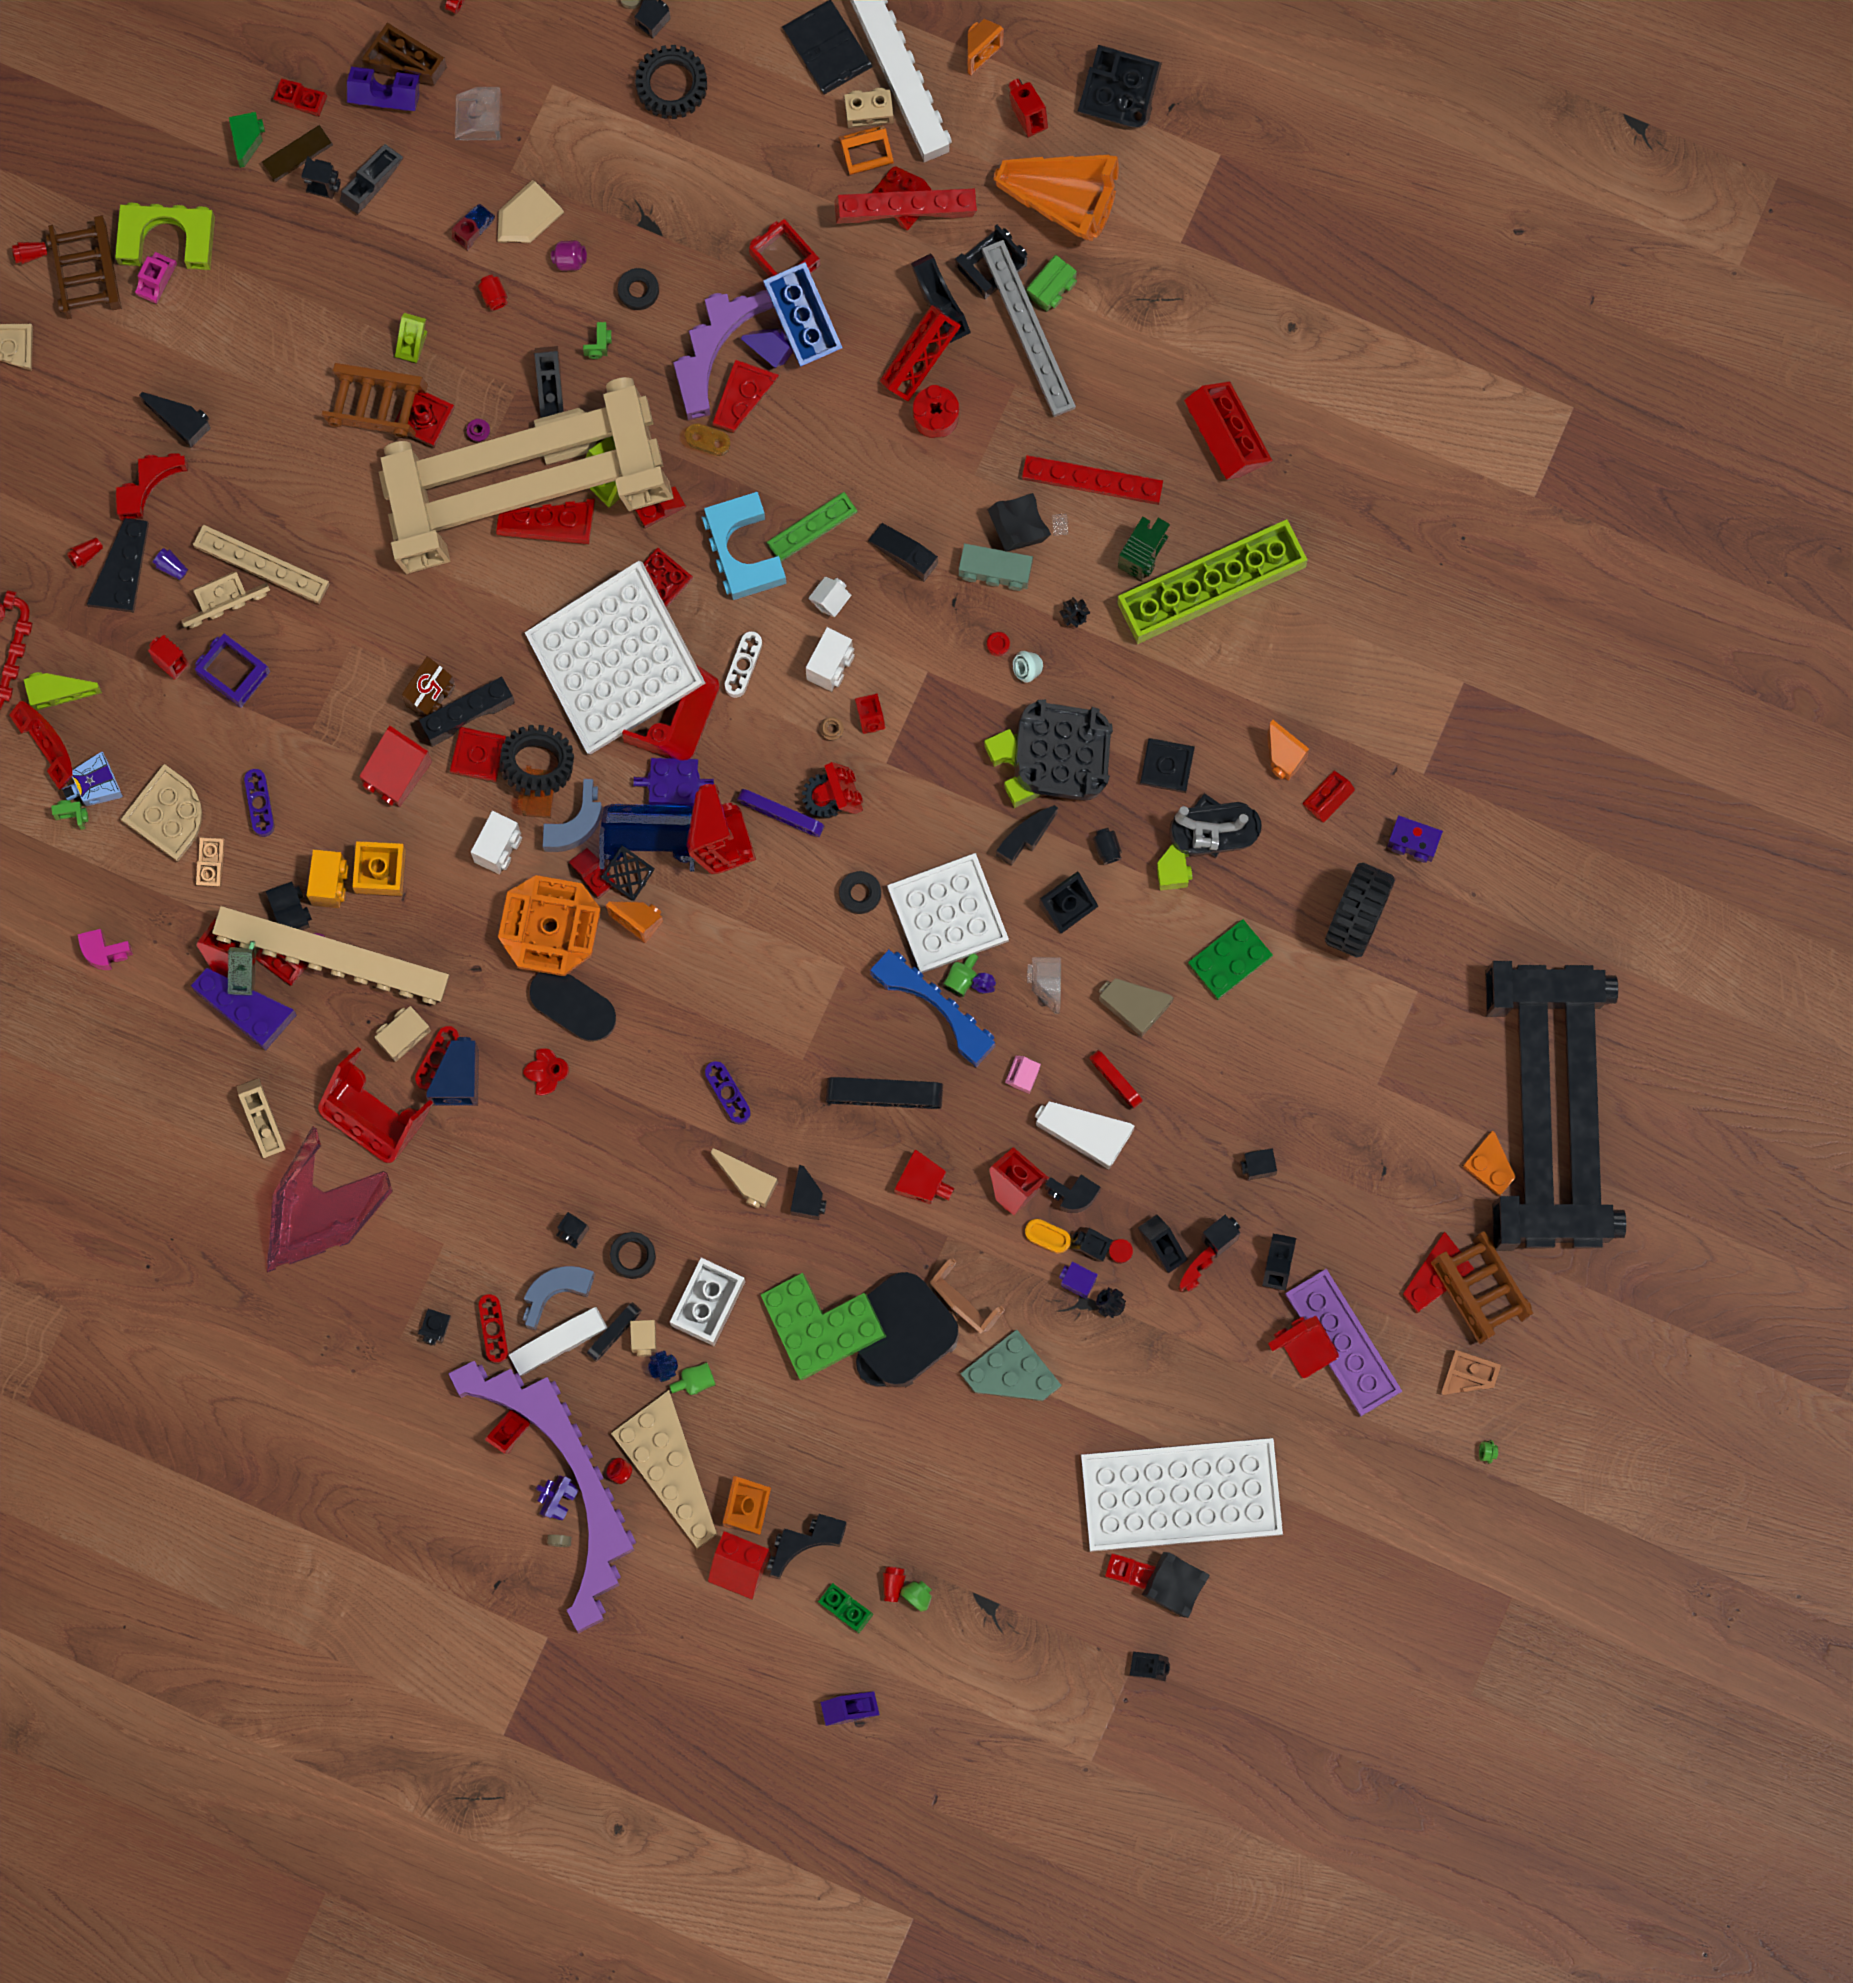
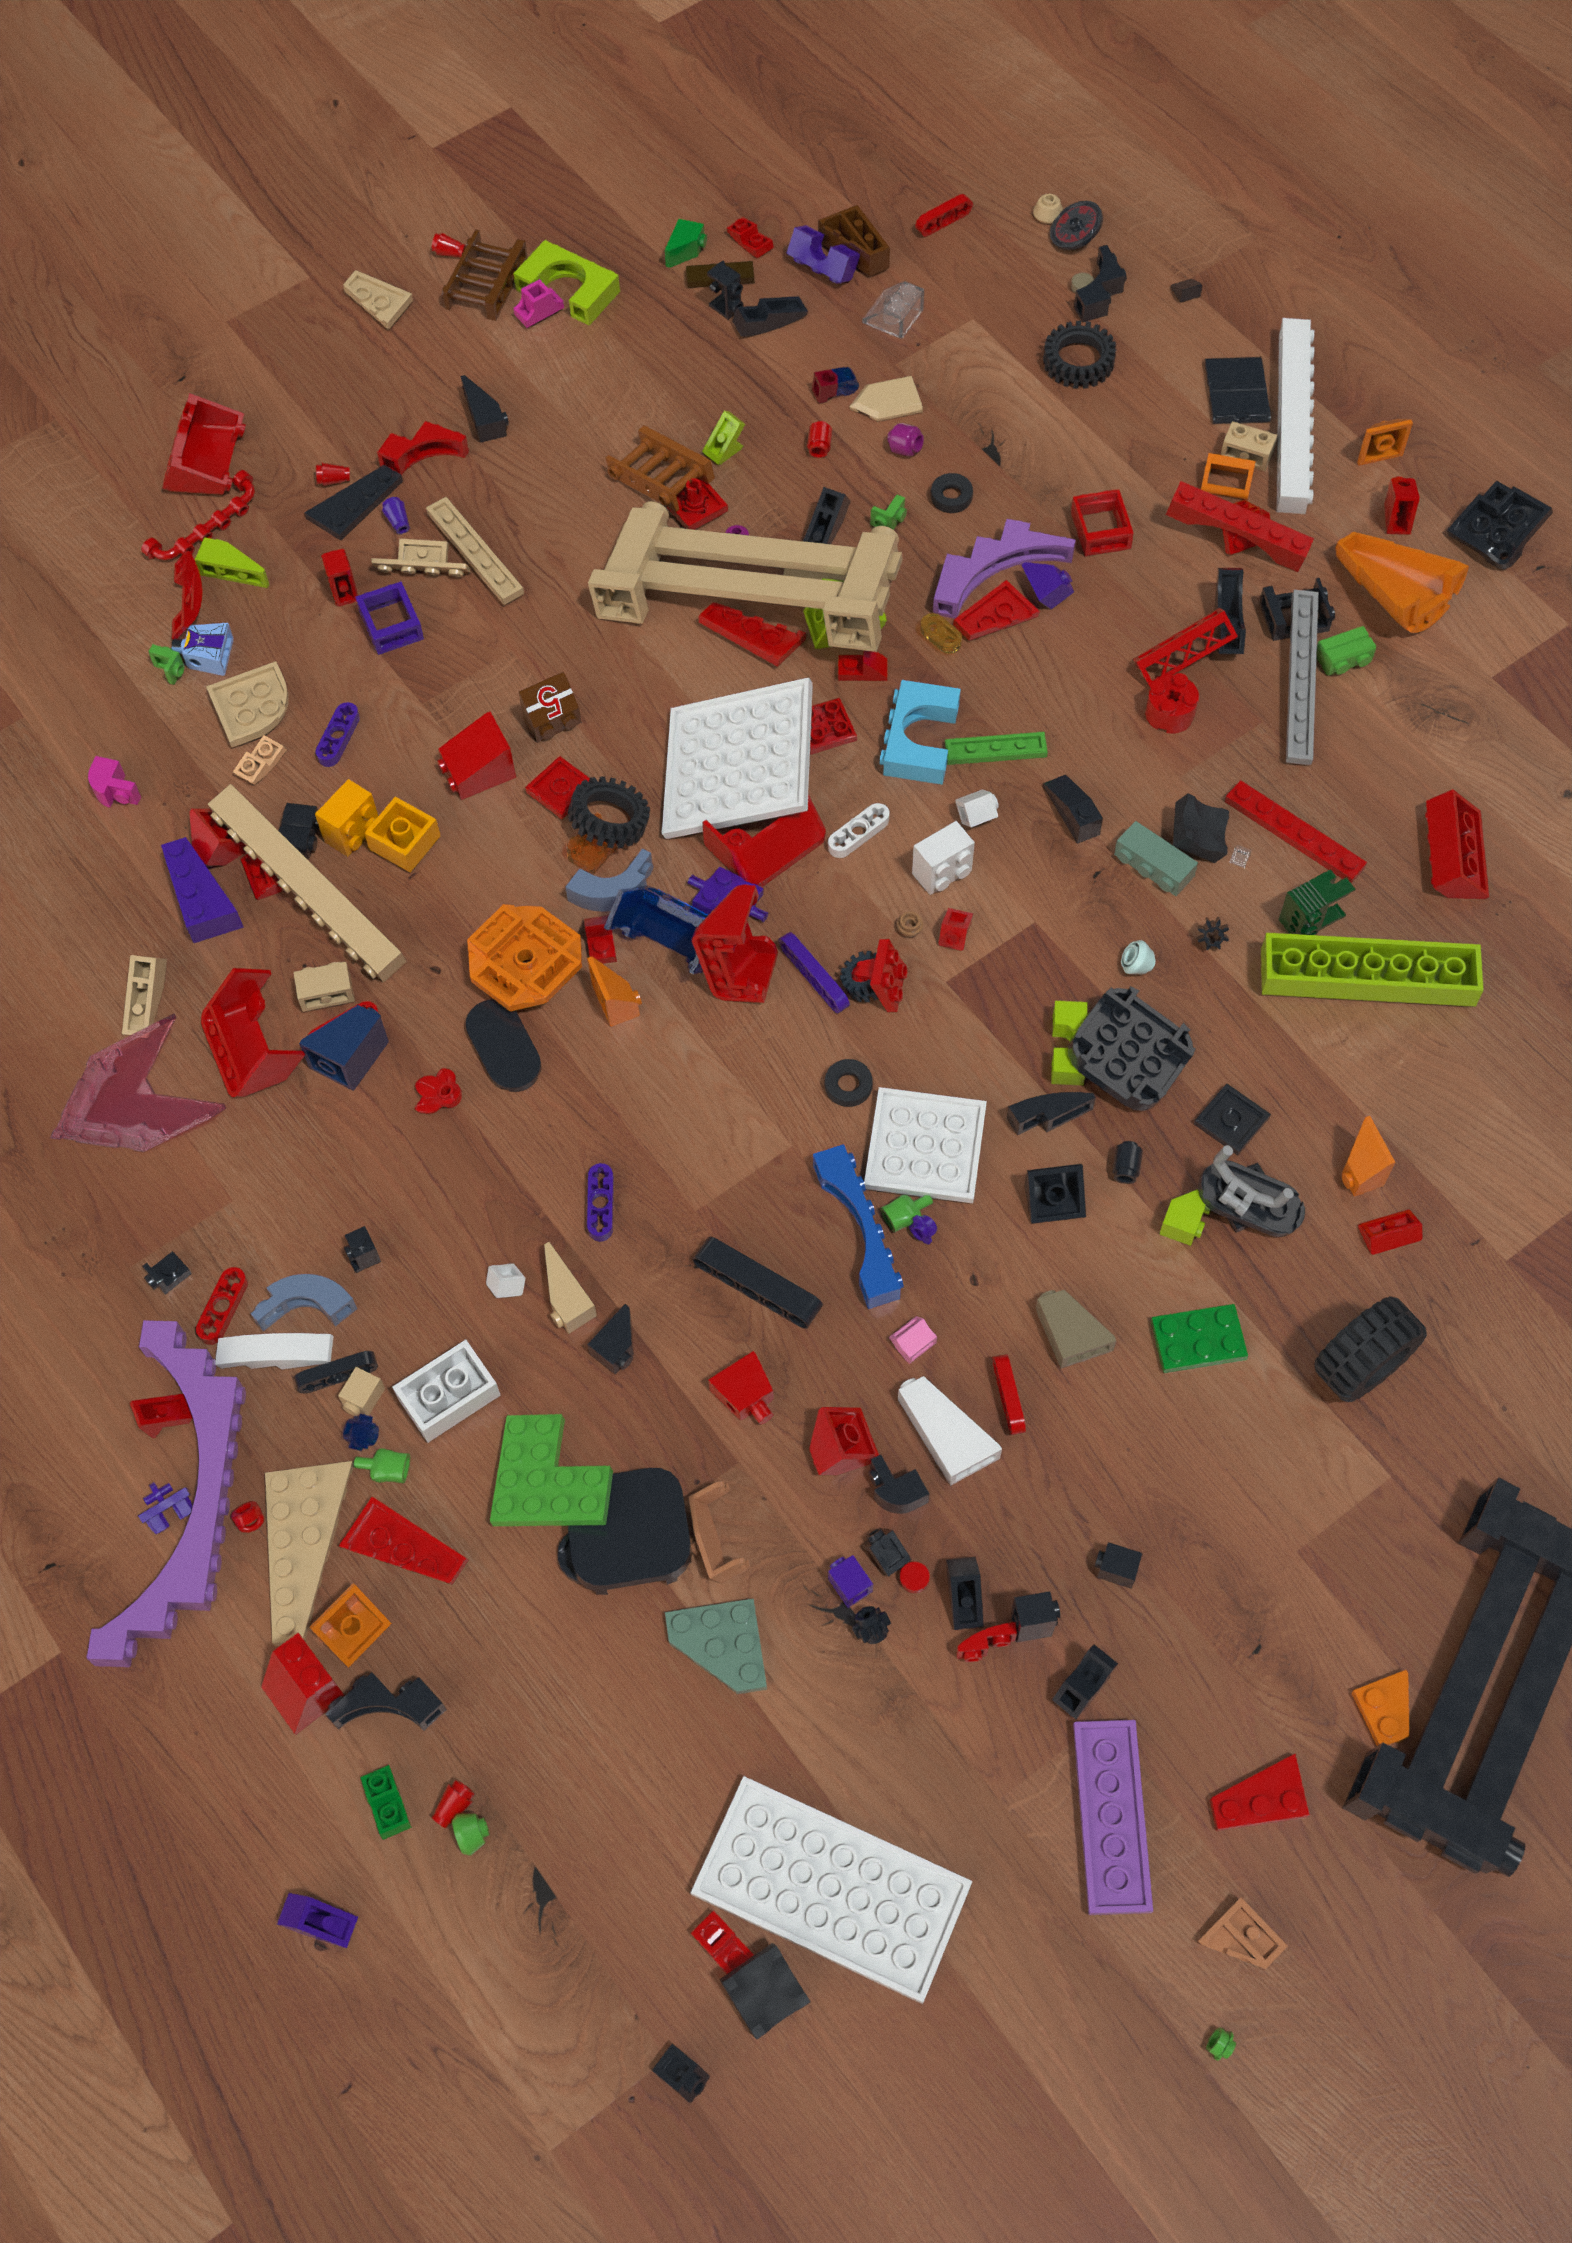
camera: 30 degrees right, 15 degrees down
clear green panel [228,941,256,995] -> none
black arch [419,676,515,747] -> none
white brick [471,811,522,875] -> none
dark tan tile [547,1535,572,1547] -> none
black window [600,845,655,901] -> none
black tyre [610,1232,656,1279] -> none
blue slope [763,262,843,367] -> none
red tile [987,632,1010,656] -> none
light orange tile [1025,1219,1071,1254] -> none
clear slope [1027,957,1061,1014] -> none
red bracket [1268,1316,1339,1378] -> none
dark purple brick [1387,815,1443,863] -> none
dark orange fence [1431,1231,1534,1345] -> none
none -> red wing [339,1496,469,1585]
none -> white slope [486,1264,525,1298]

